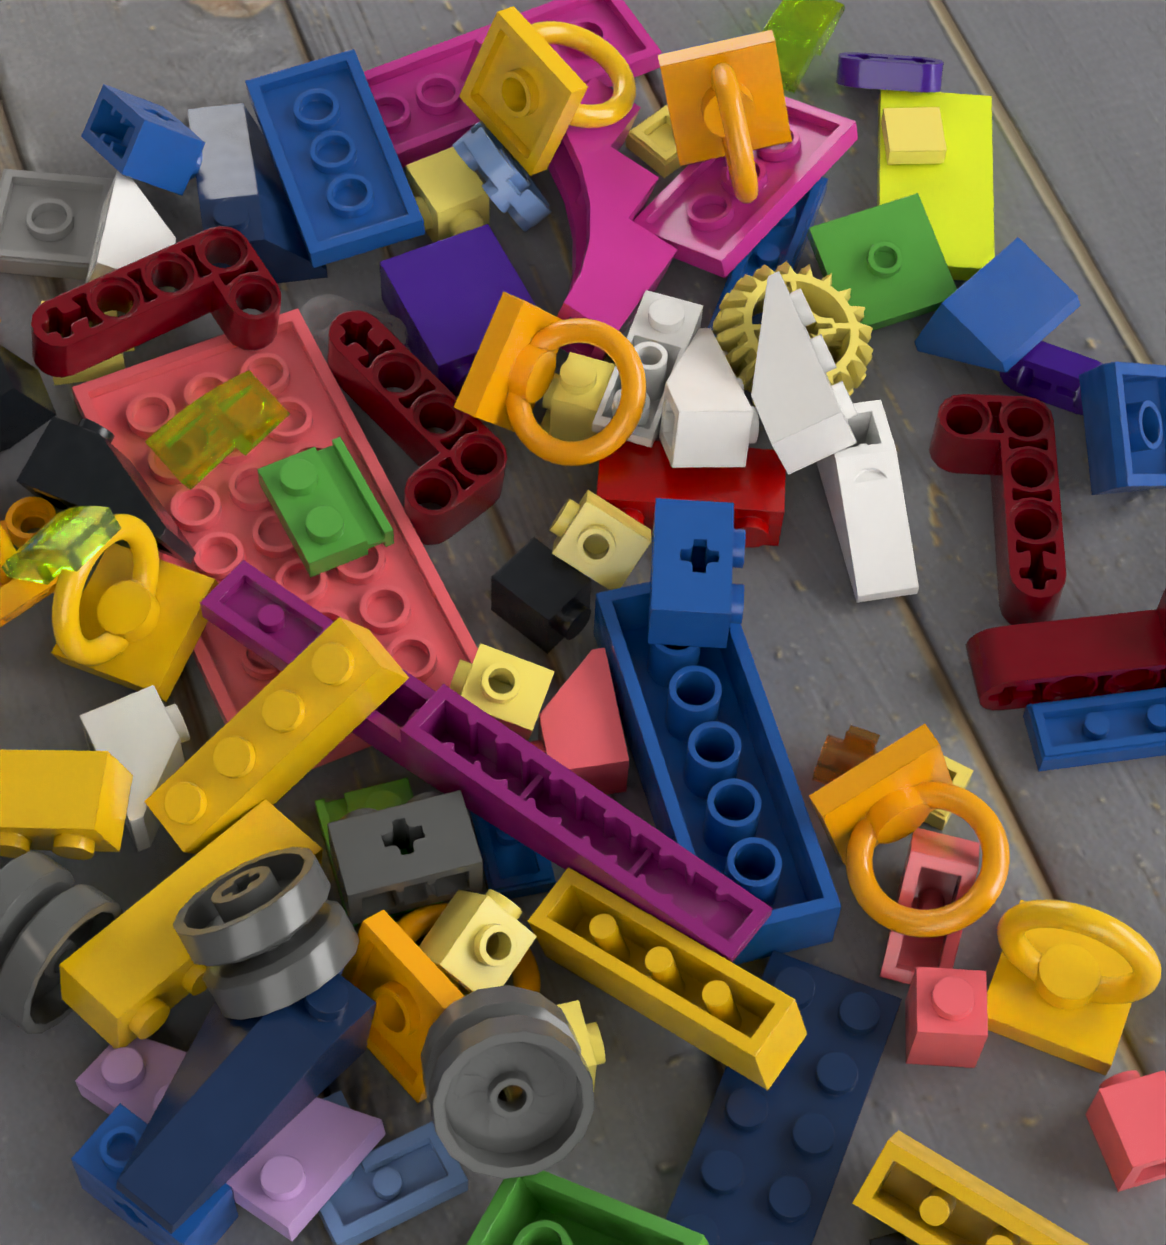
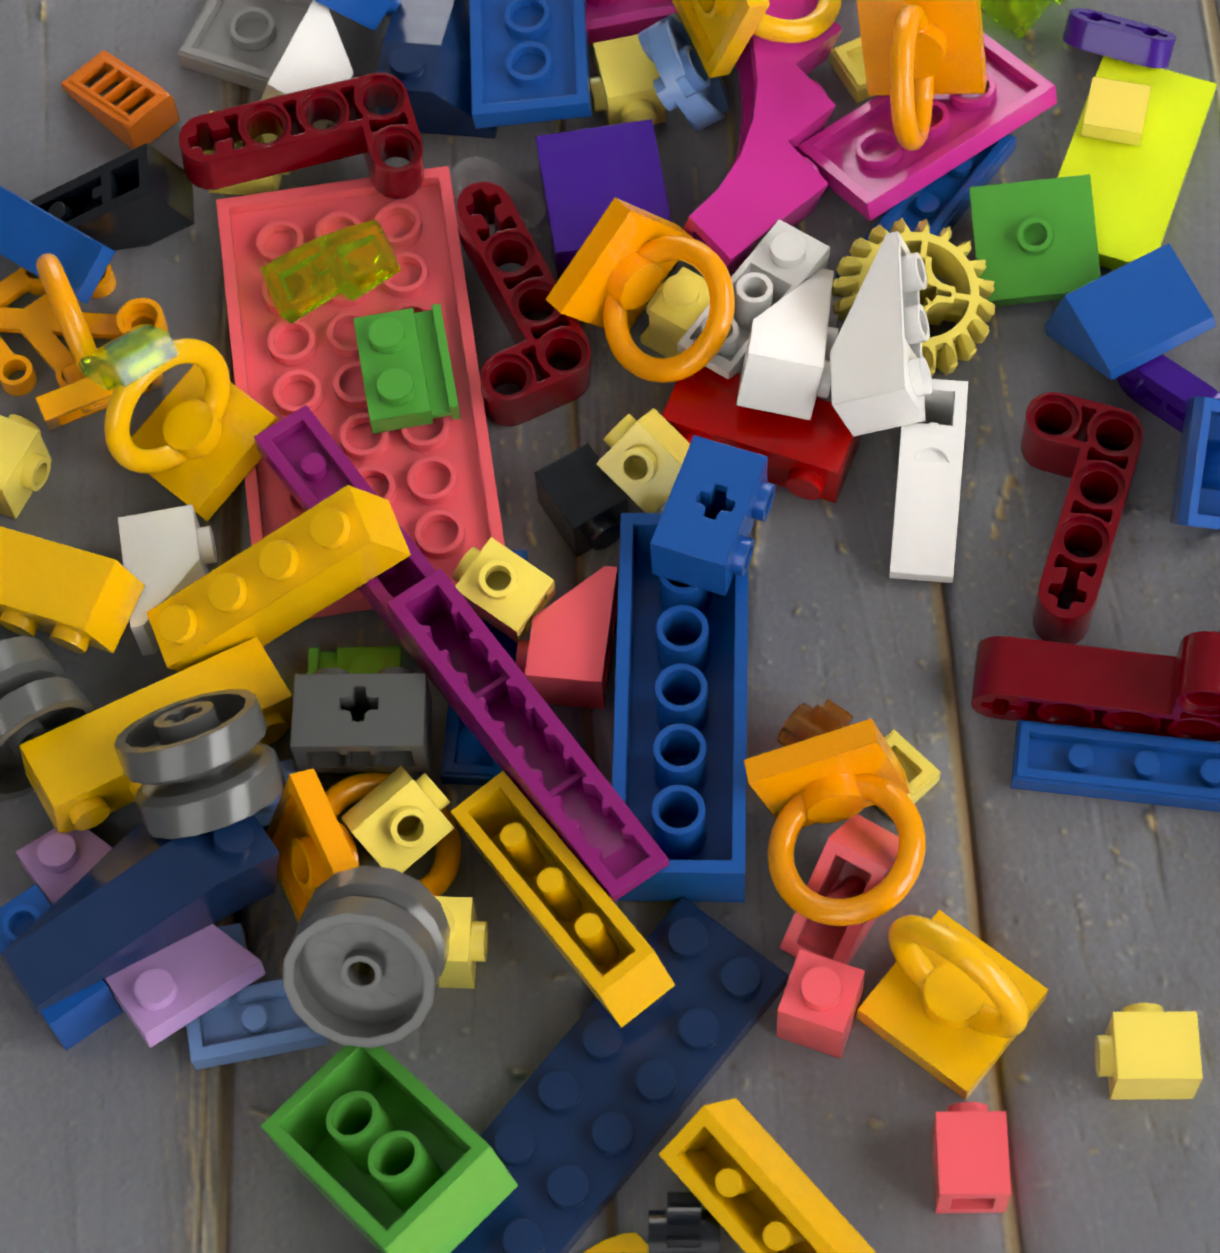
camera: 25 degrees right, 5 degrees up
black slope [16,416,196,564] -> none

